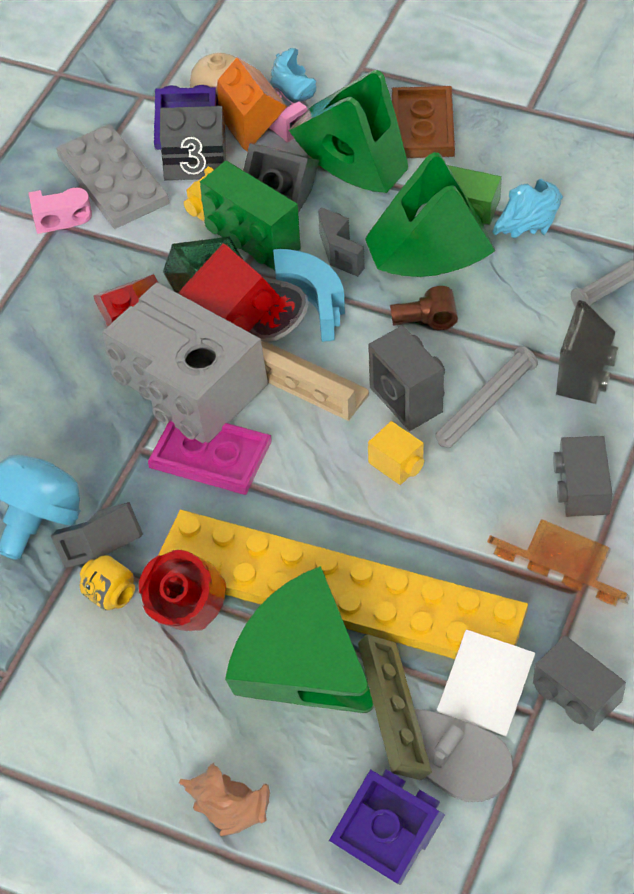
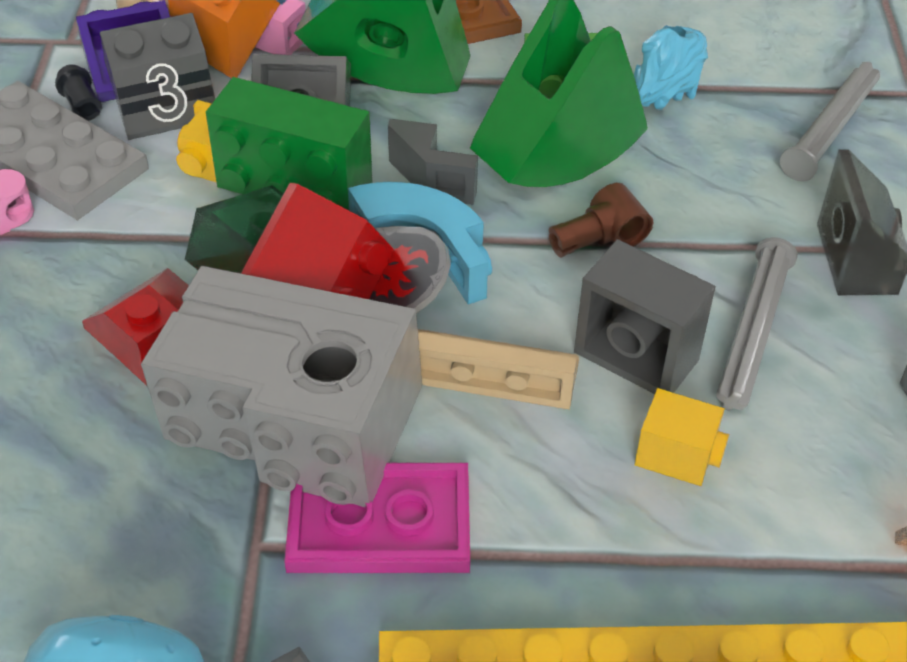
camera: 25 degrees left, 5 degrees down
none -> black pin [55,64,102,121]

